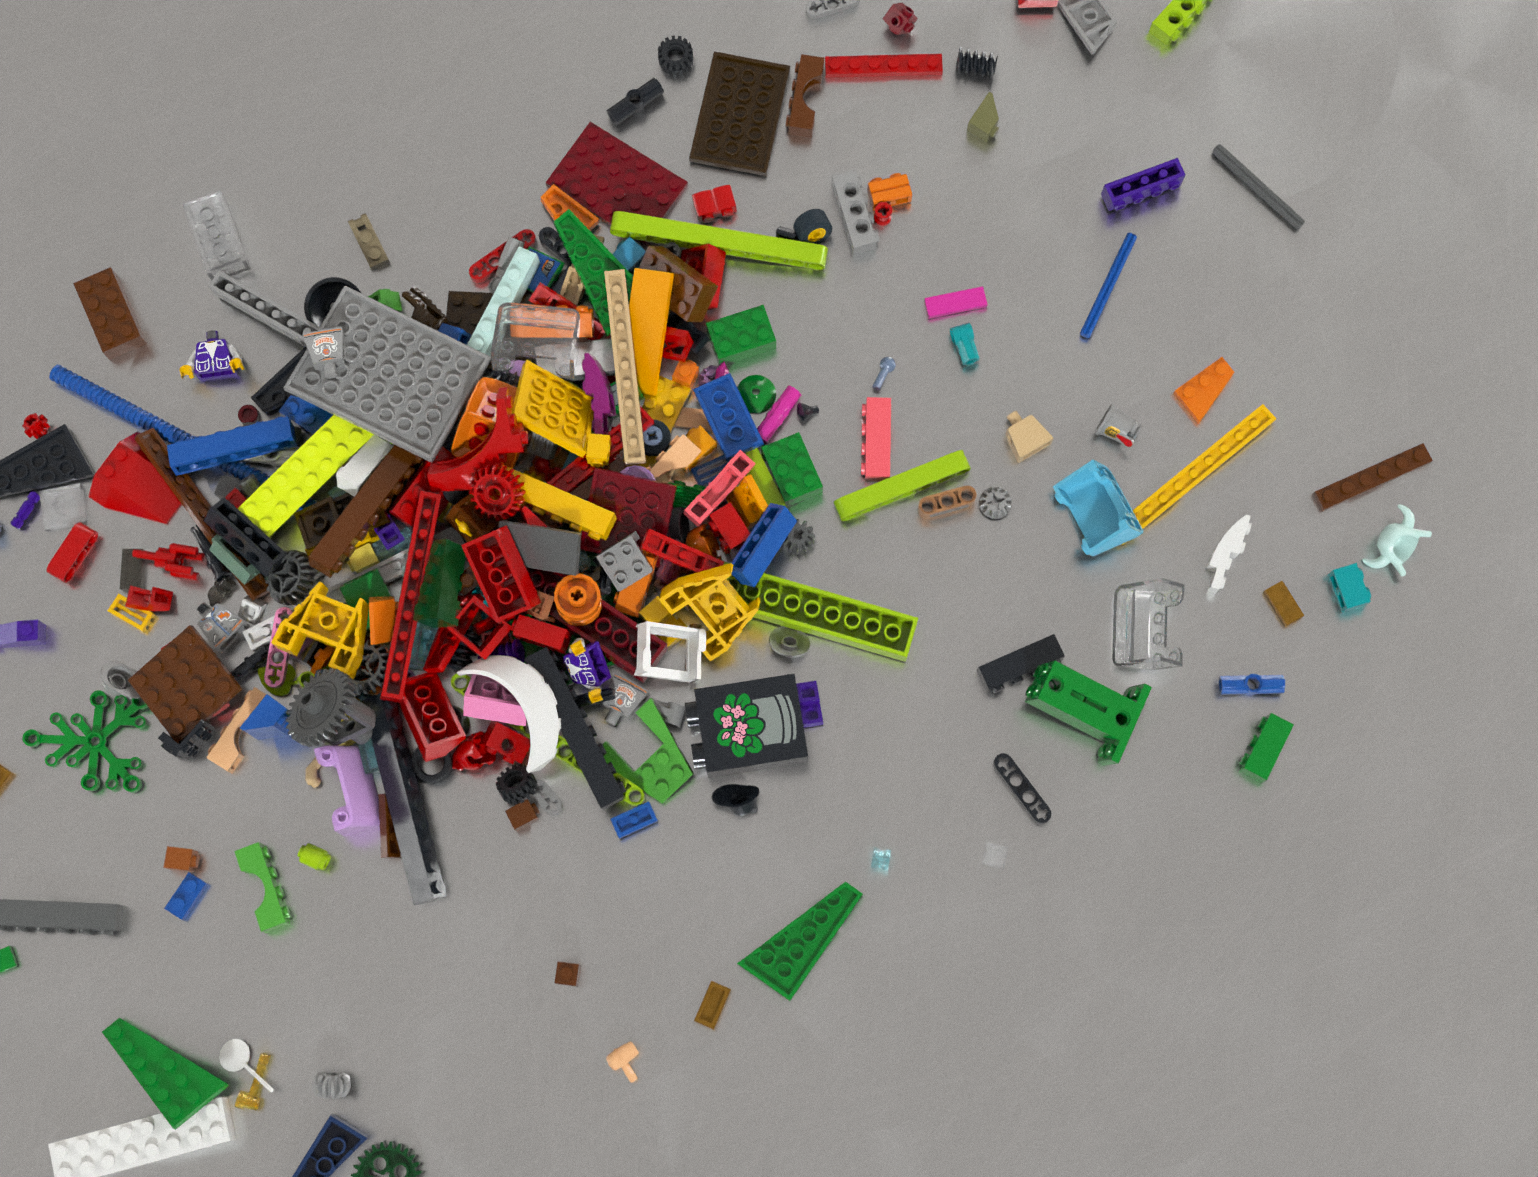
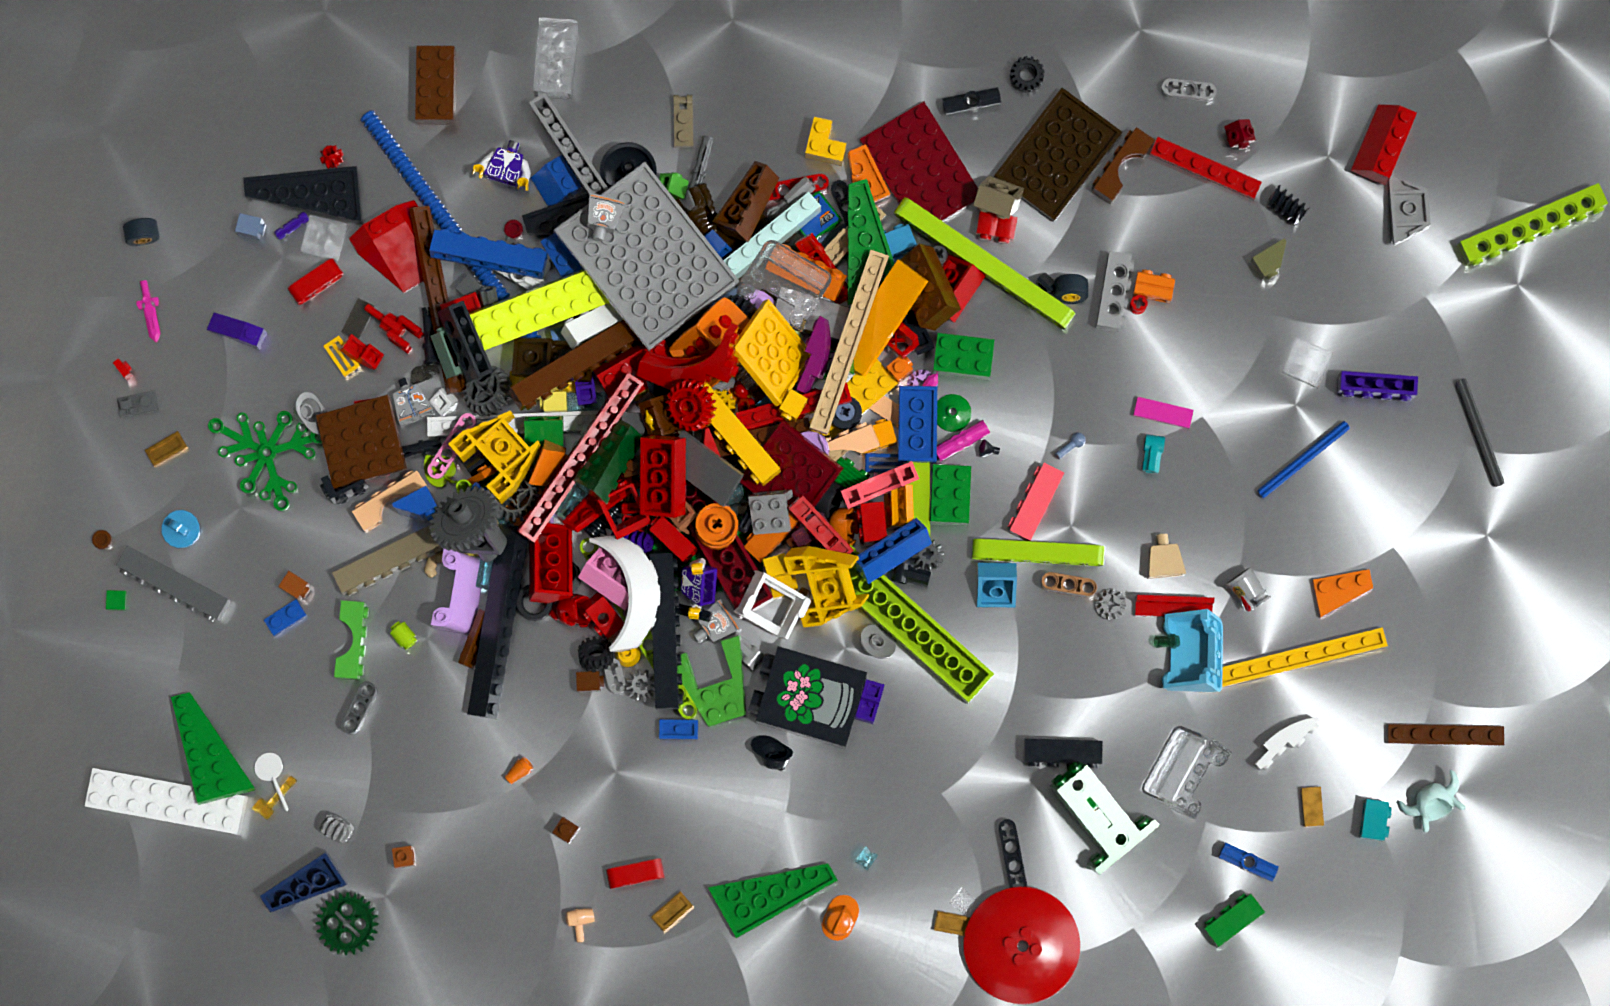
camera: 25 degrees right, 5 degrees up
none -> dark azure tile [162,510,200,549]
none -> dark tan brick [332,525,445,596]
none -> dark grey beam [341,681,378,735]
none -> dark orange brick [392,846,416,869]
none -> orange cone [505,756,534,784]
none -> blue slope [531,155,582,206]
none -> red beam [606,858,665,889]
none -> yellow cone [615,647,641,667]
none -> light grey gear [626,669,655,702]
none -> dark grey pin [687,136,714,191]
none -> reddish brown wedge [712,161,779,242]
none -> yellow brick [805,117,847,166]
none -> orange piece [822,895,859,941]
none -> black piece [891,562,931,588]
none -> pearl gold tile [934,911,970,936]
none -> red dish [963,886,1080,1004]
none -> dark tan brick [973,175,1024,219]
none -> dark azure slope [977,563,1017,608]
none -> red fence [1135,595,1215,617]
none -> clear green pin [1154,634,1180,649]
none -> clear plate [1282,338,1333,388]

